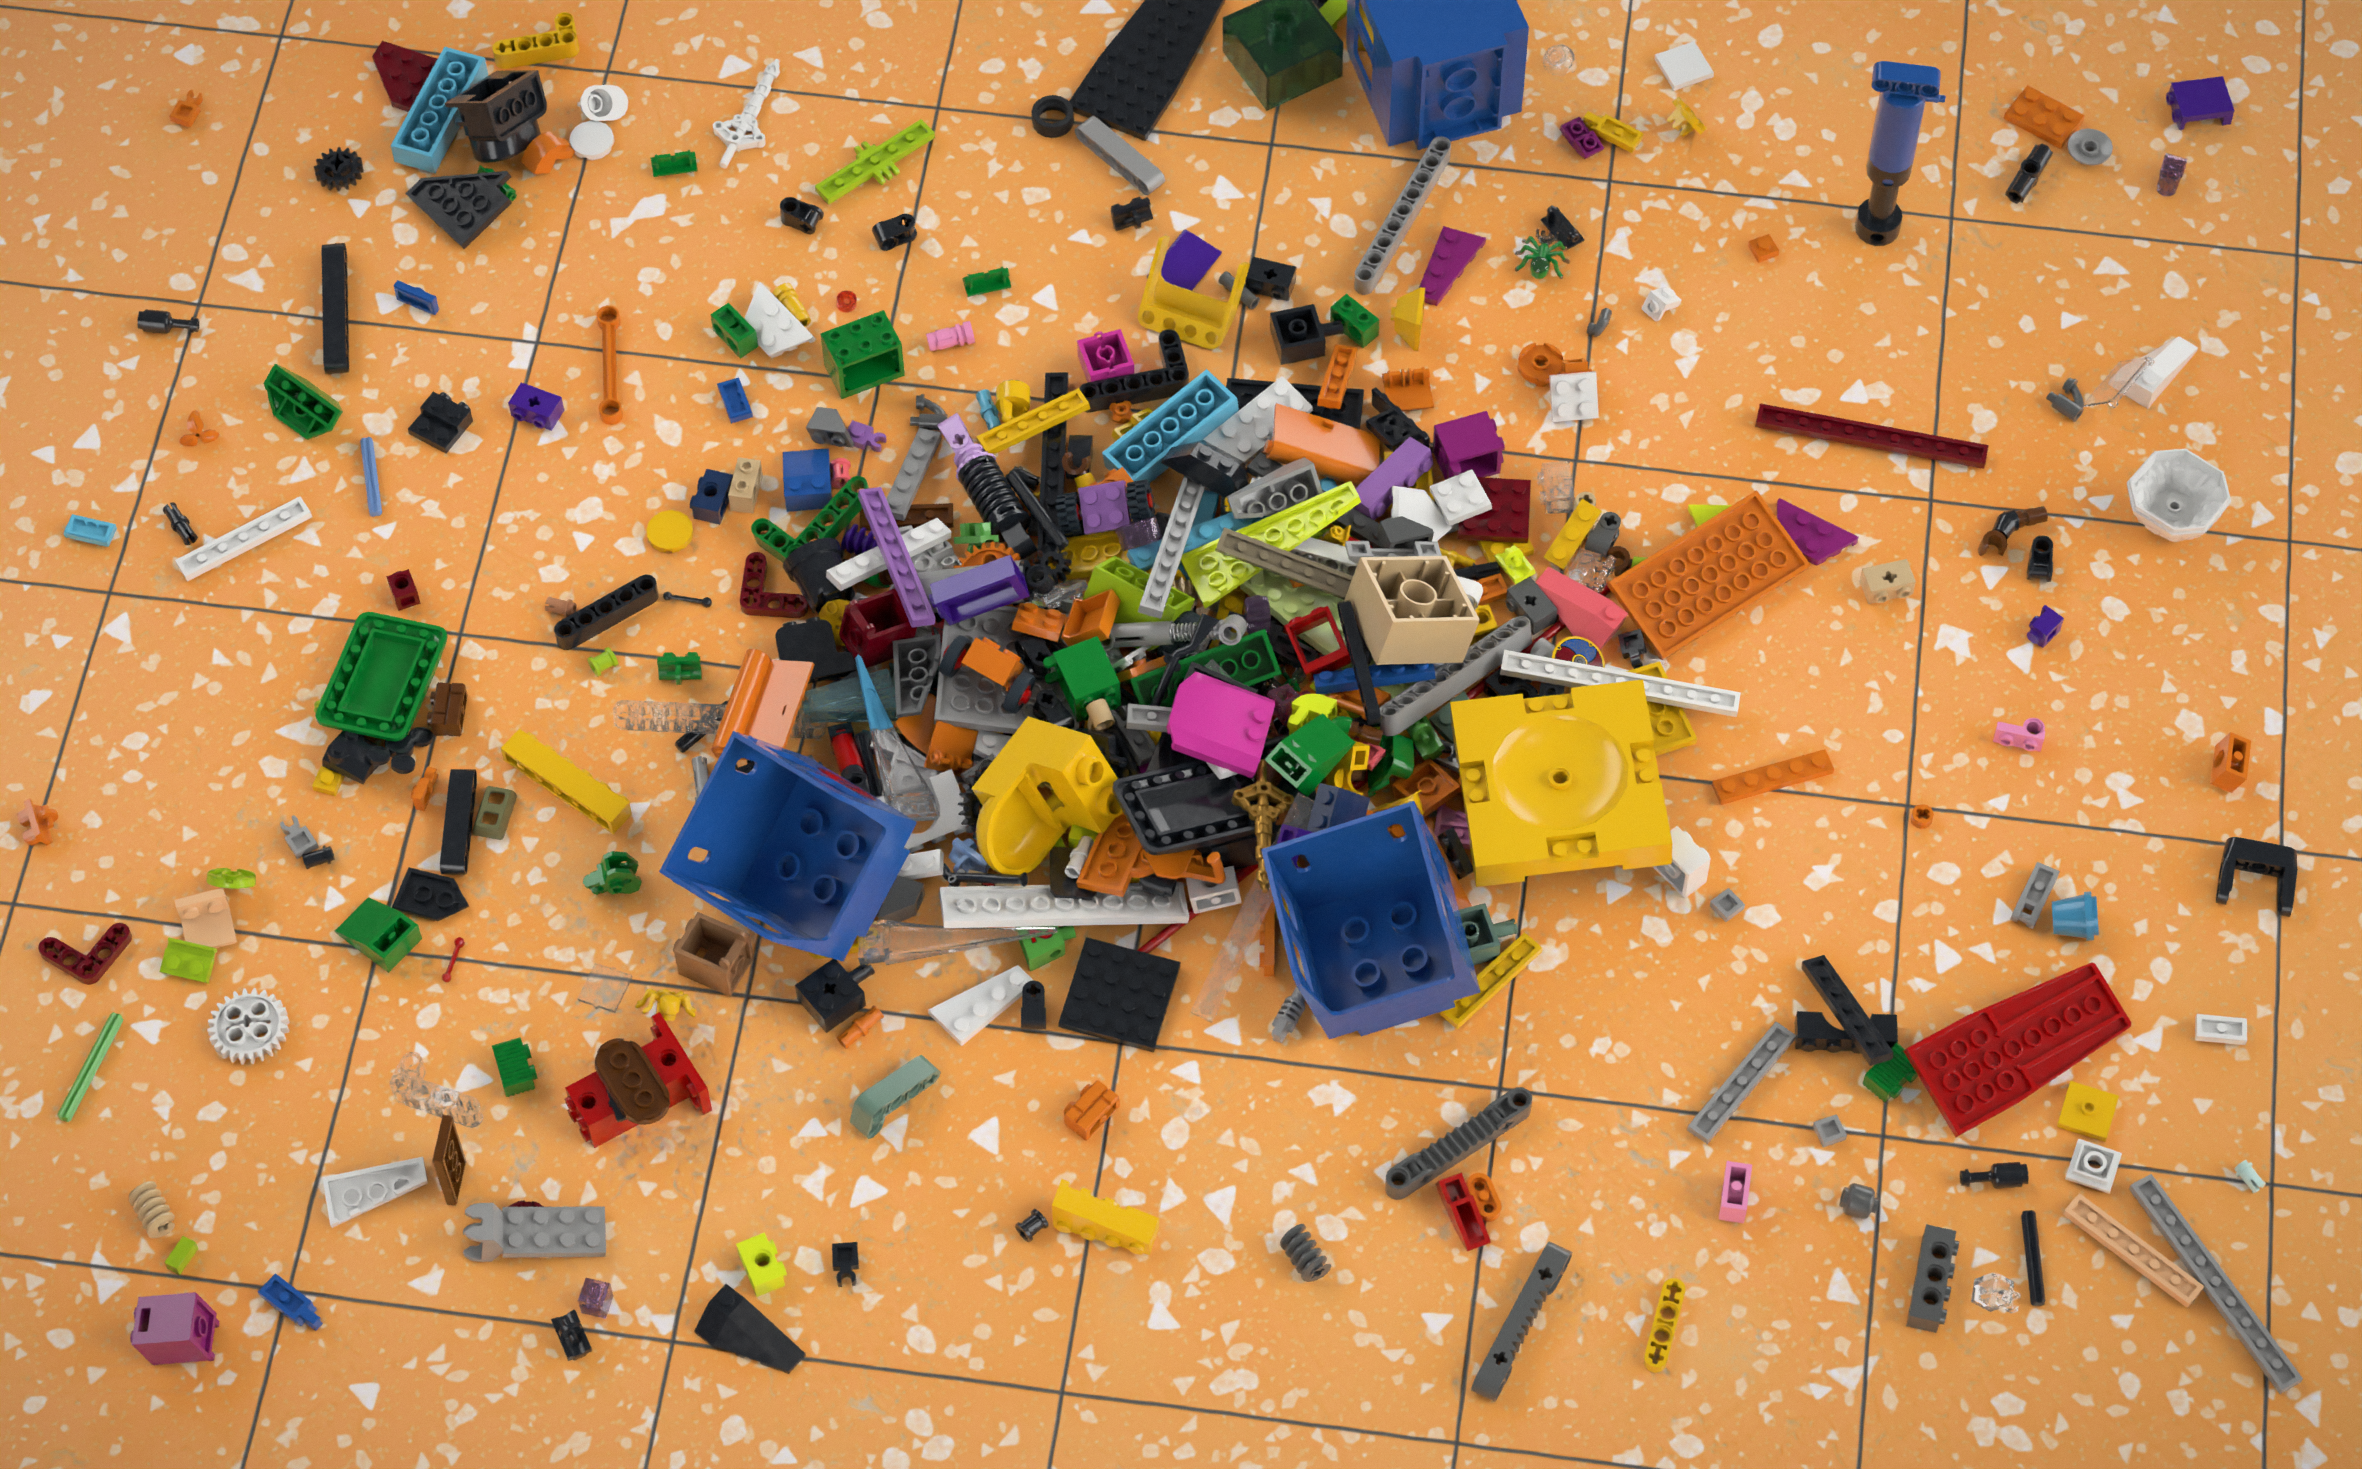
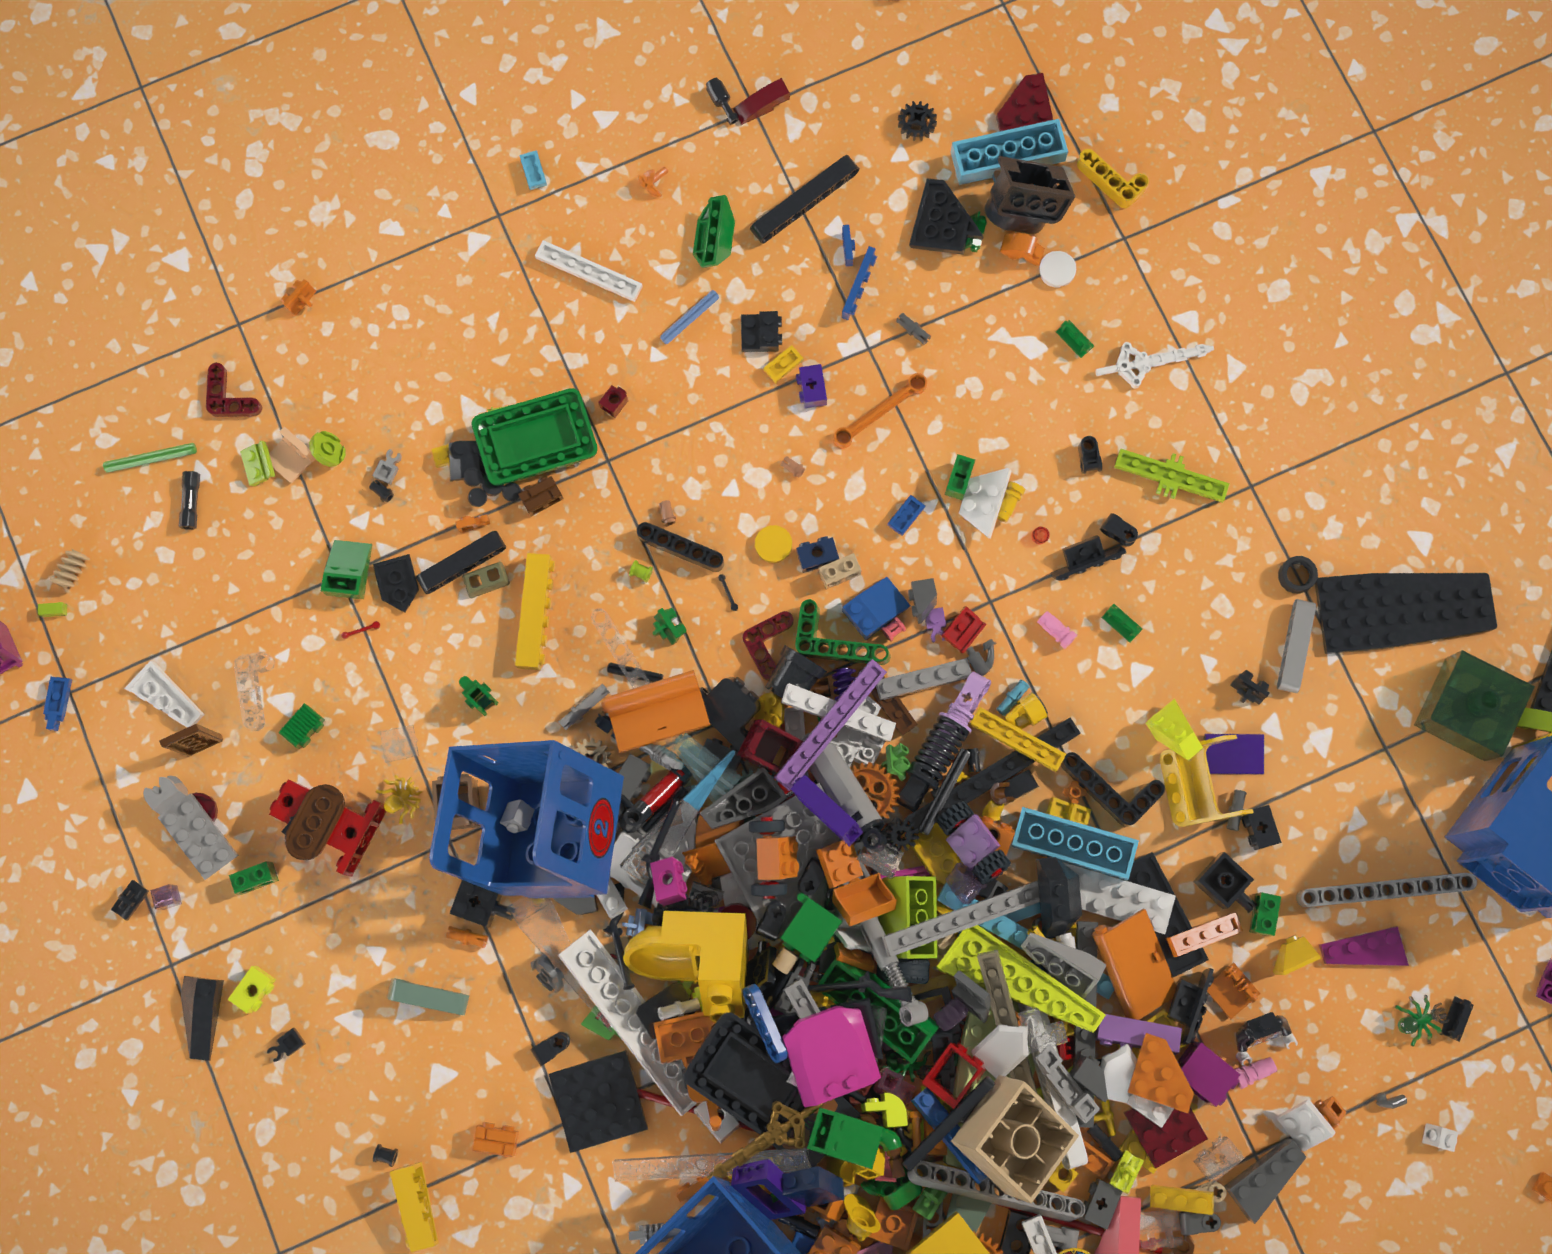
camera: 60 degrees right, 20 degrees up
black pin [163,502,198,545] -> none
white gear [207,988,290,1065] -> none
white piece [577,85,628,121] -> none
green container [820,310,905,399] -> none
white wing [928,965,1033,1046] -> none
dark pink brick [1077,329,1135,382] -> none
orange plate [1517,343,1563,387] -> none
none -> black axle [179,471,200,530]
none -> green brick [229,861,279,895]
none -> light grey brick [500,800,534,833]
none -> dark grey plate [531,954,564,993]
none -> black piece [638,798,682,909]
none -> light grey hinge [639,744,684,770]
none -> dark pink brick [650,857,687,906]
none -> dark red slope [733,78,790,125]
none -> blue beam [743,984,788,1063]
none -> yellow plate [763,345,804,384]
none -> nougat pin [780,456,805,478]
none -> blue plate [842,246,877,321]
none -> dark grey pin [896,312,931,345]
none -> red plate [941,606,987,654]
none -> dark grey slope [952,970,991,1023]
none -> white tile [971,1025,1029,1079]
none -> clear plate [1018,1008,1068,1054]
none -> black bracket [1050,535,1127,581]
none -> orange plate [1127,1032,1194,1113]
none -> neon yellow wedge [1146,698,1203,760]
none -> dark grey wedge [1224,1138,1306,1224]
none -> bright pink axle [1235,1057,1277,1089]
none -> black torso [1236,1012,1298,1066]

